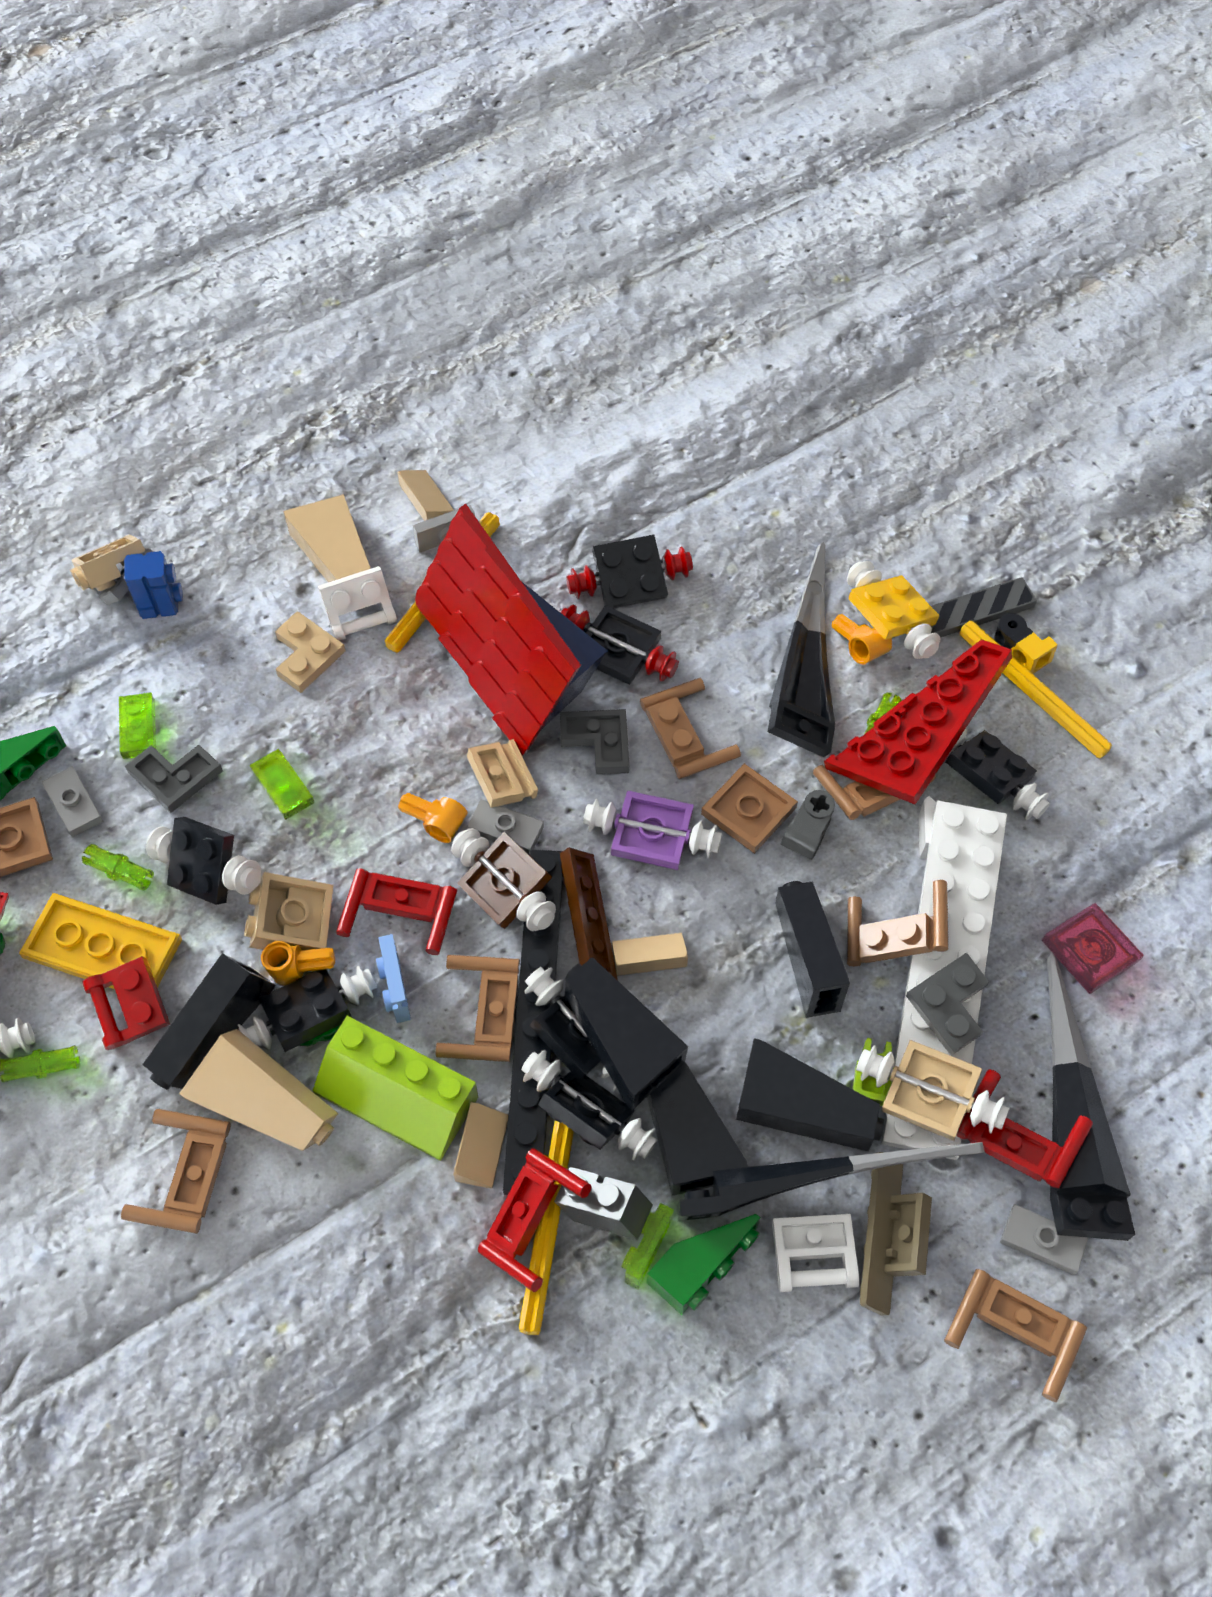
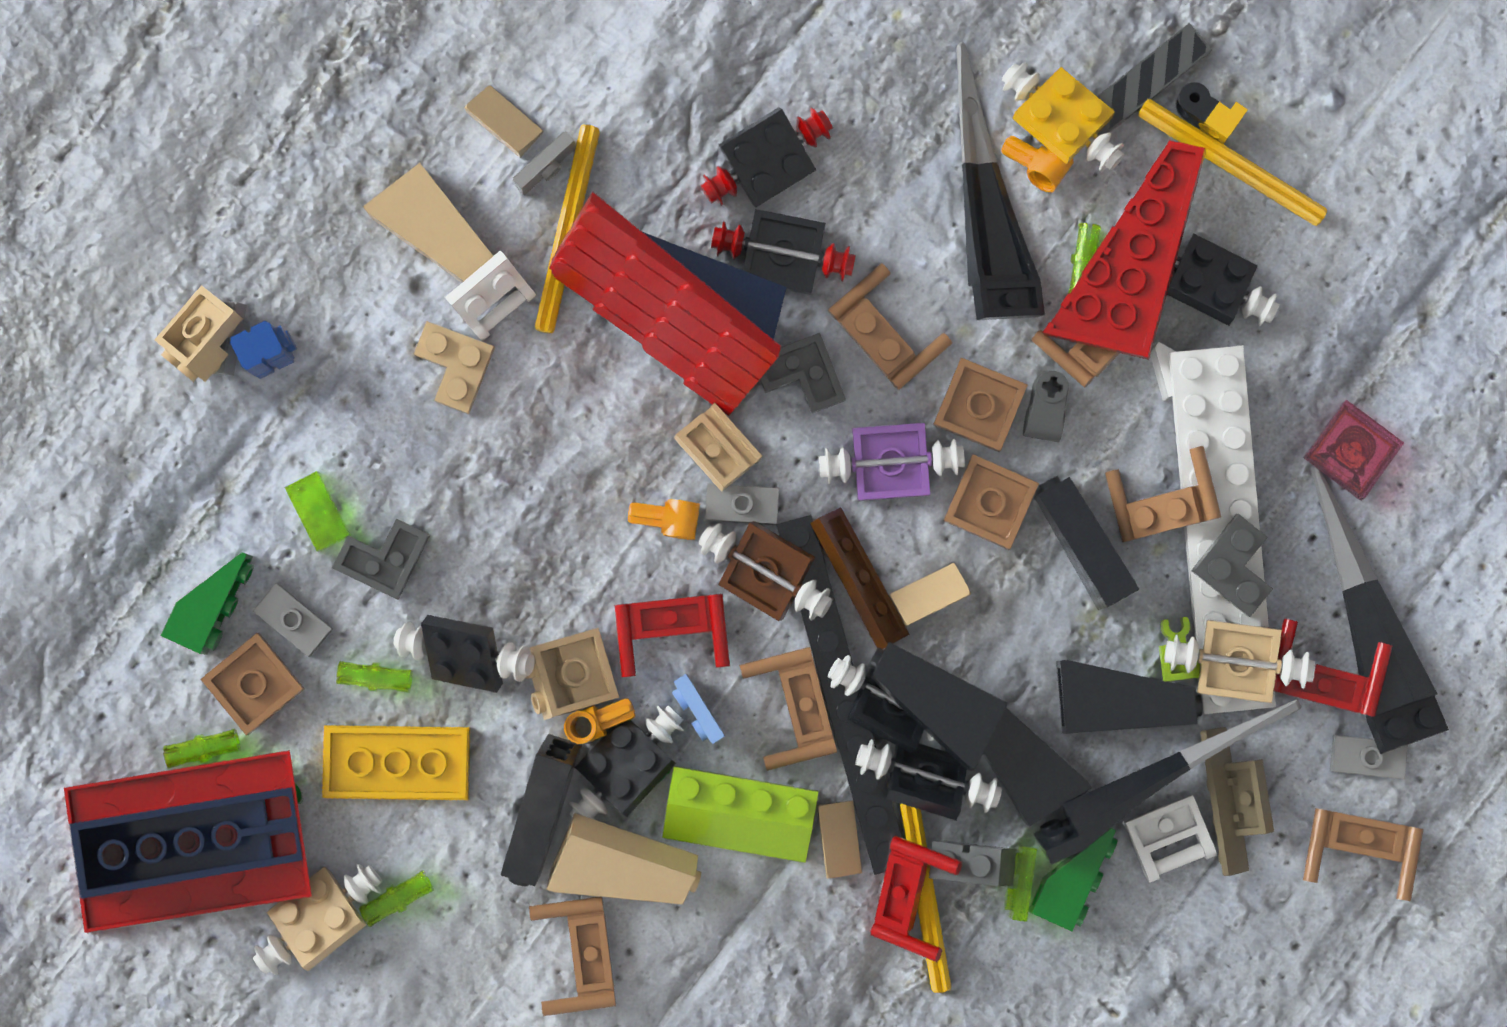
camera: 20 degrees left, 25 degrees up
red plate [82,956,170,1050] -> none
clear neon green plate [249,749,315,820] -> none
none -> medium nougat plate [943,454,1039,550]

